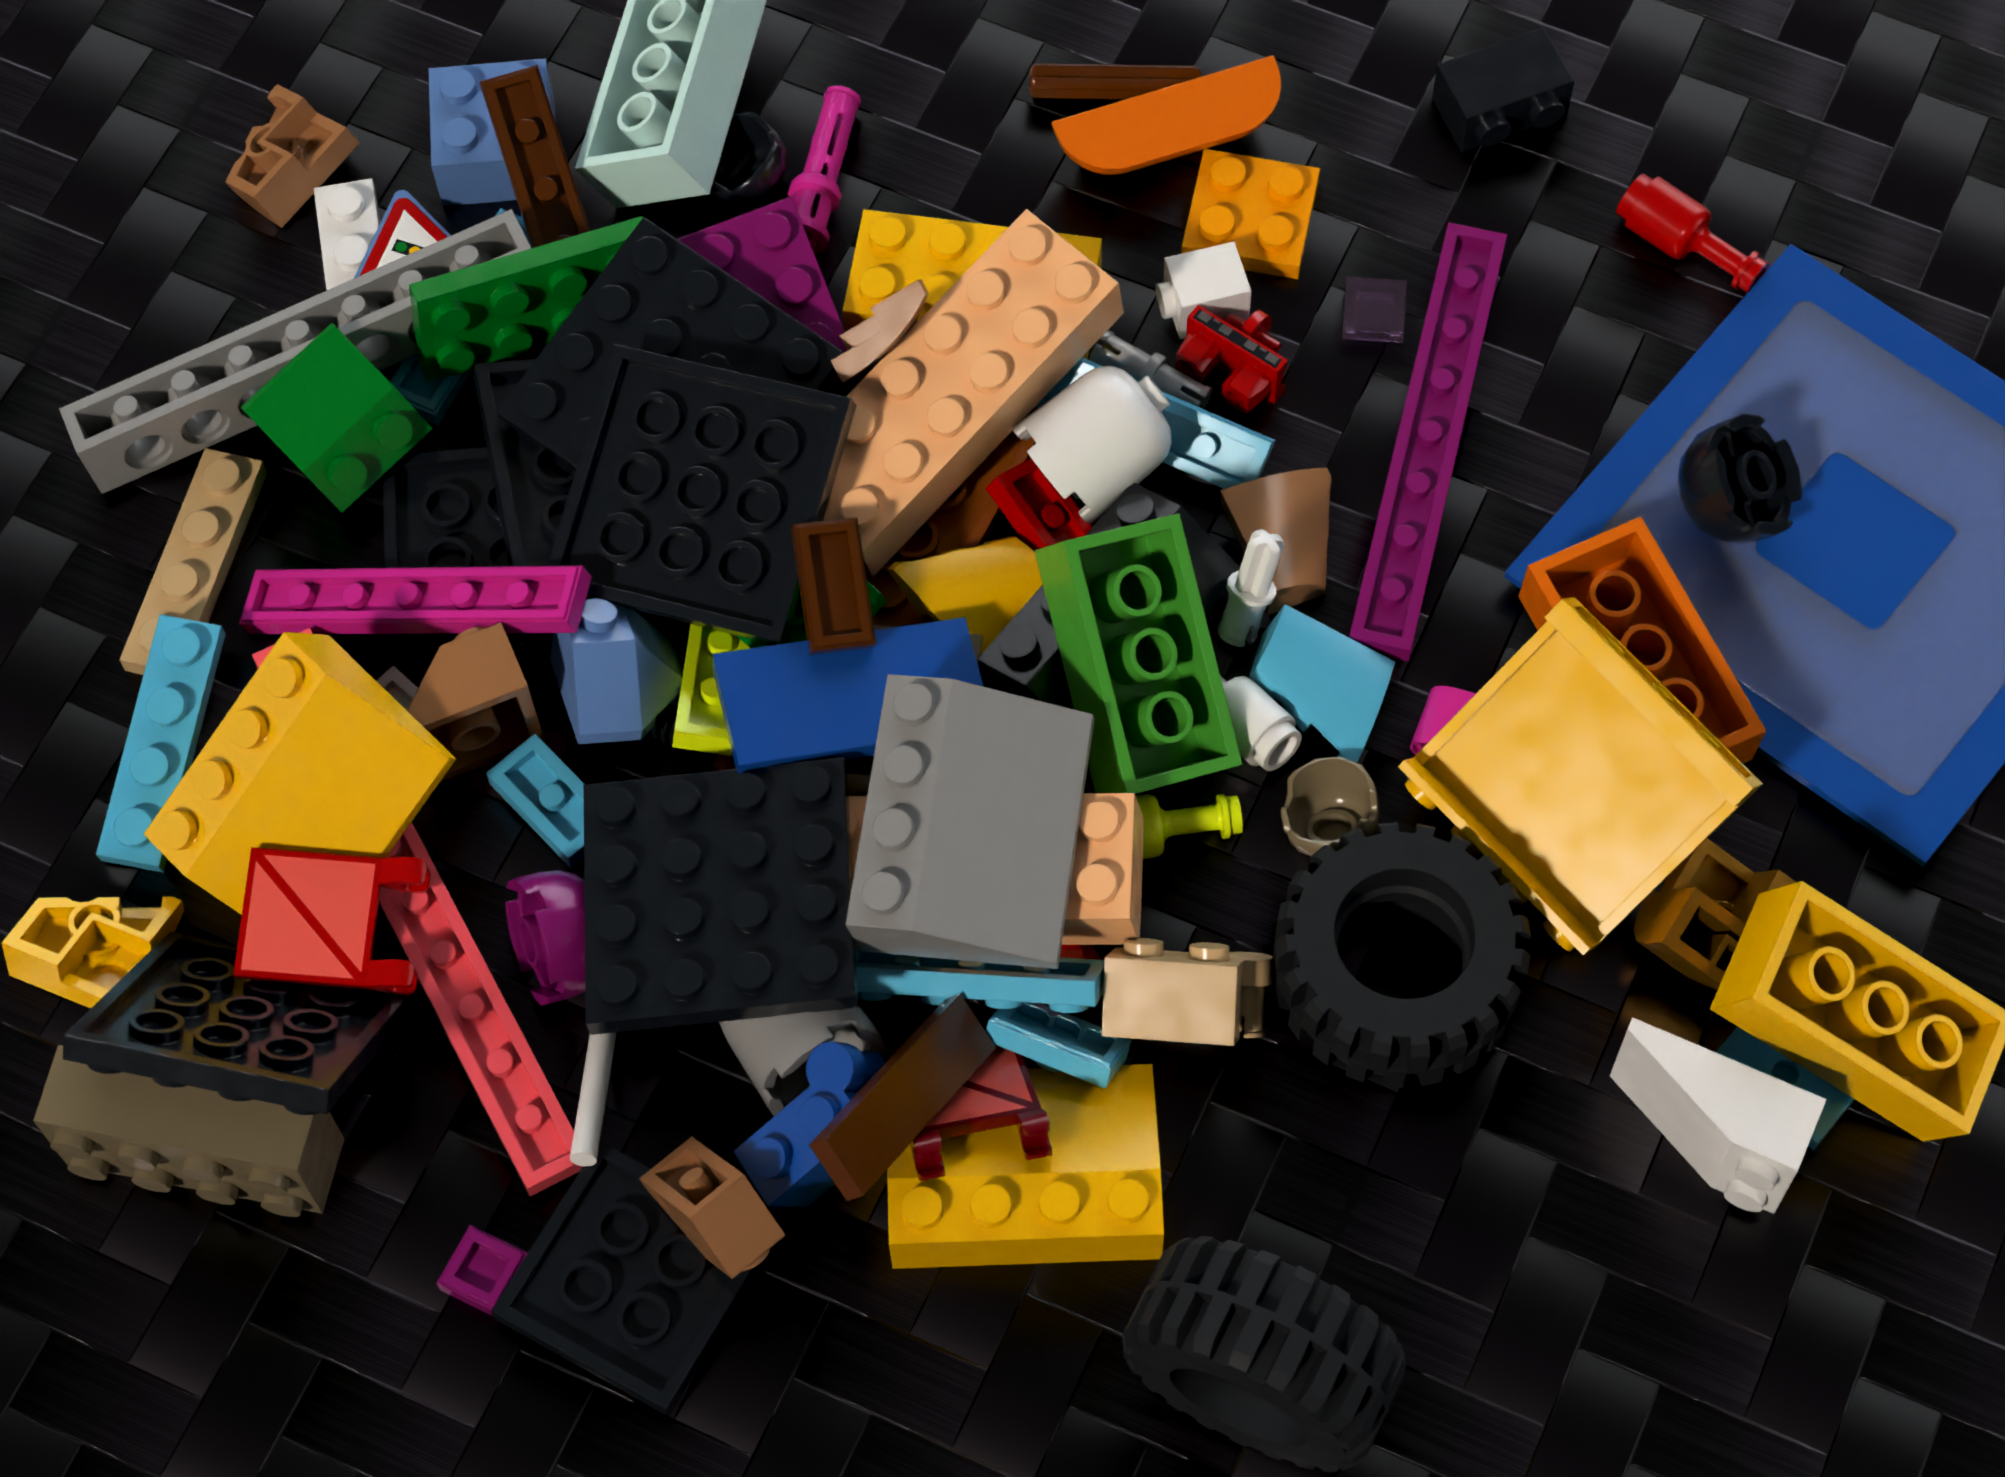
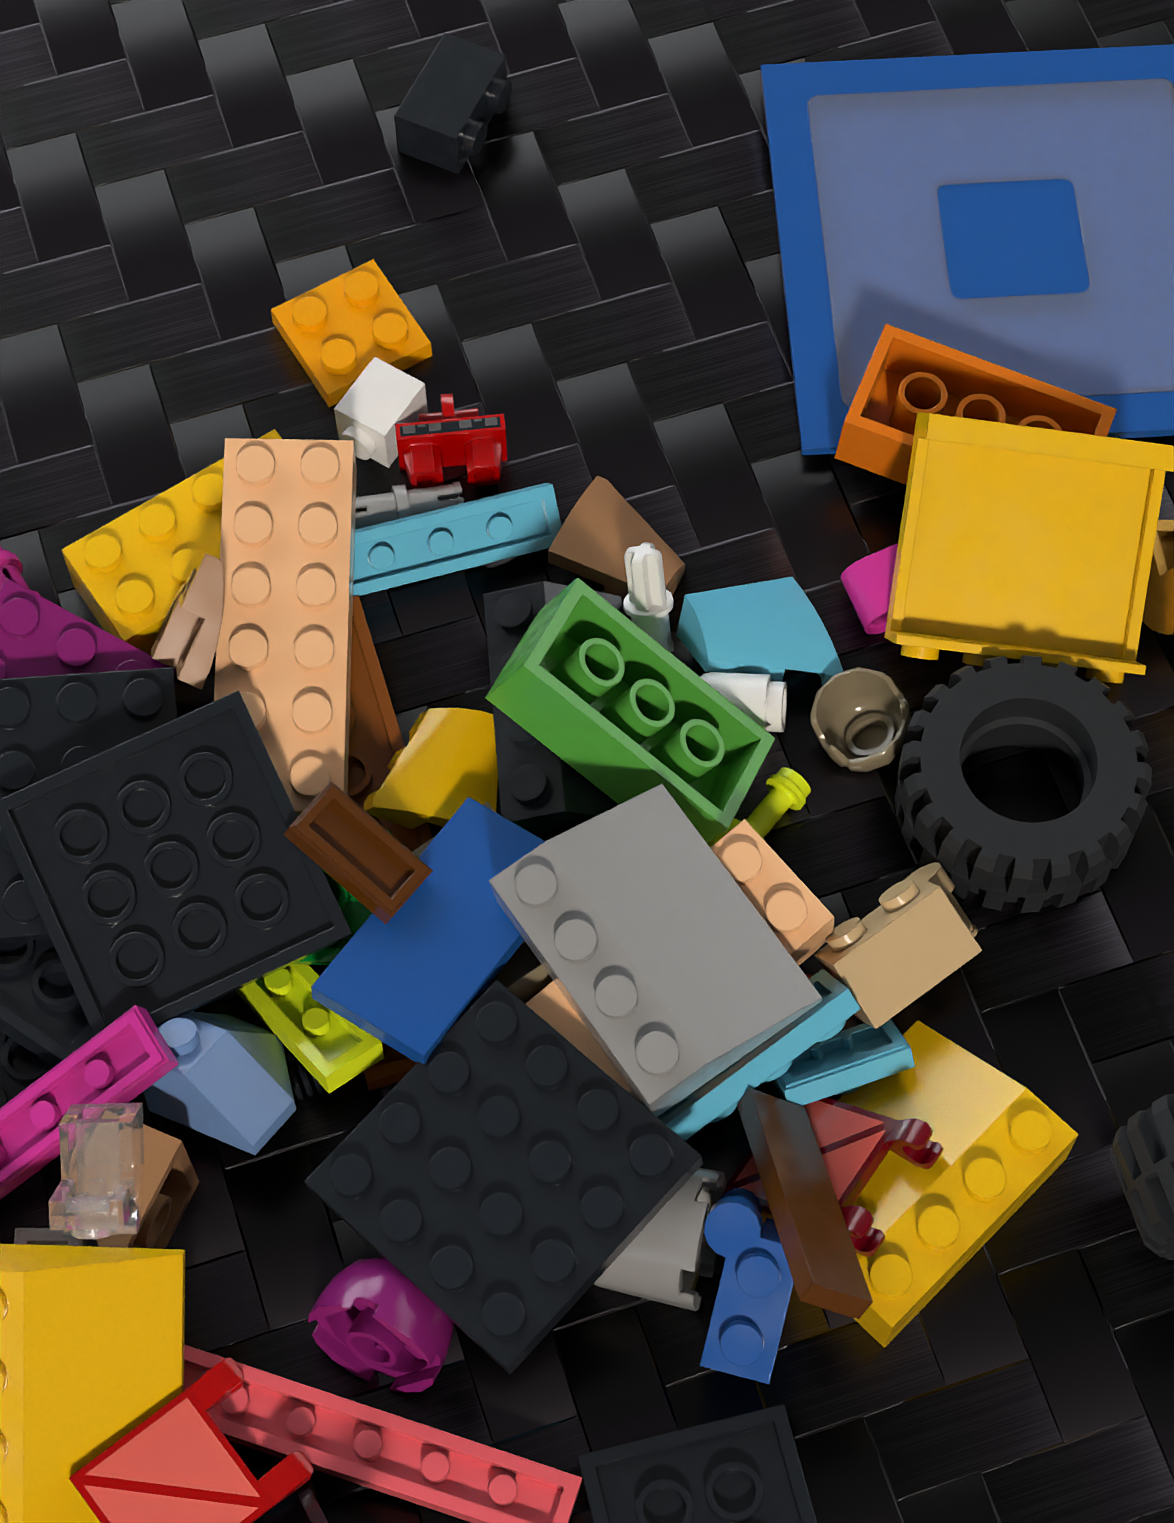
camera: 45 degrees left, 0 degrees up
medium azure plate [486,734,585,869] -> none
white bar [570,1032,617,1167] -> none
medium nougat slope [639,1137,785,1279] -> none
red plate [985,458,1092,551] -> none
white cylinder [1013,366,1172,525] -> none
reddish brown axle [1029,63,1202,100] -> none
orange brick [1051,55,1281,175] -> none
clear purple tile [1342,276,1407,343] -> none
magenta plate [1349,222,1507,662] -> none
red piece [1616,173,1769,293] -> none
black cylinder [1678,413,1802,544] -> none
none -> clear brick [48,1103,144,1239]

